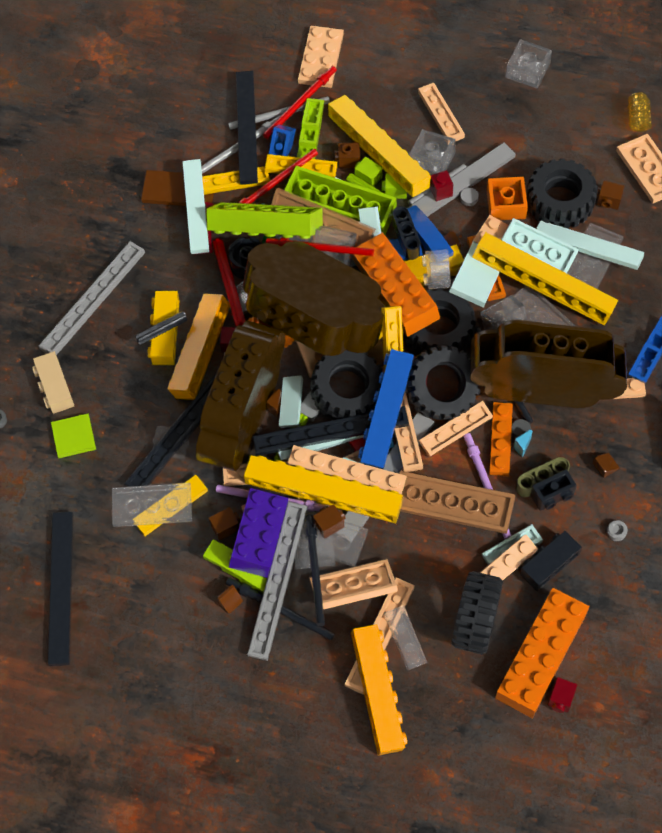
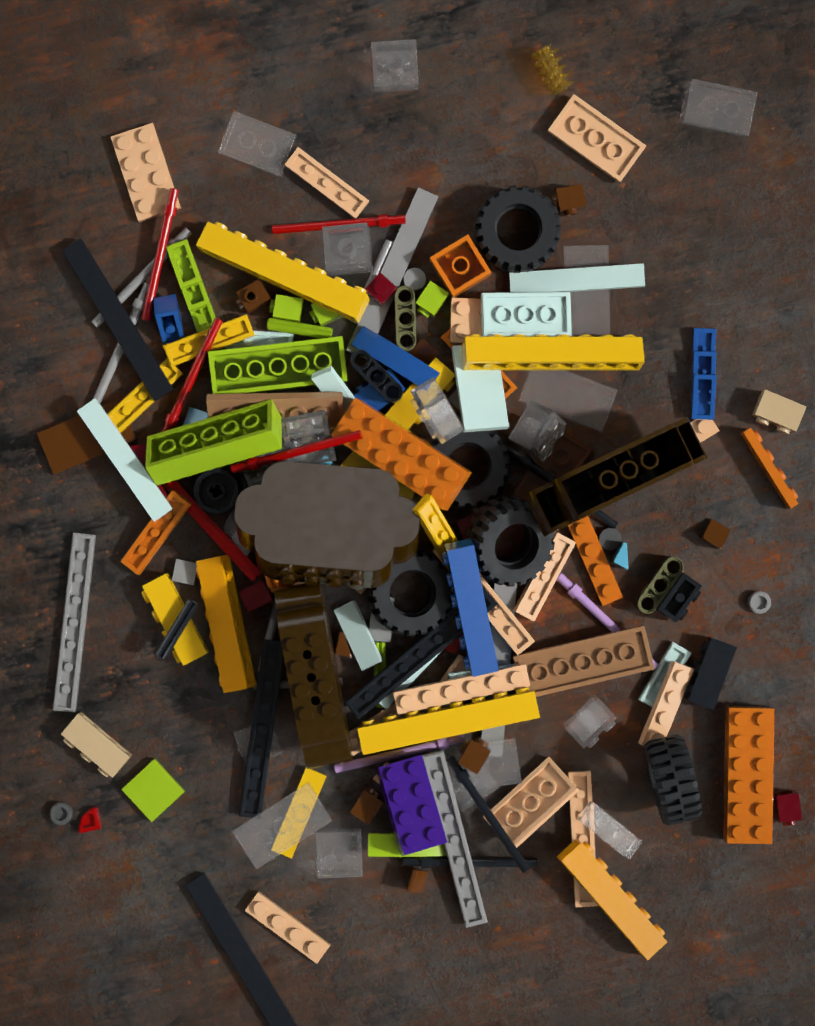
camera: 30 degrees left, 25 degrees up
none -> red tile [78,806,102,834]
none -> orange plate [120,490,192,575]
none -> light grey tile [172,559,197,585]
none -> clear tile [218,111,296,177]
none -> light nougat plate [245,891,330,964]
none -> red bar [272,214,406,234]
none -> clear brick [316,828,363,879]
none -> olive beam [395,286,416,352]
none -> lime brick [415,281,449,318]
none -> clear brick [562,695,617,748]

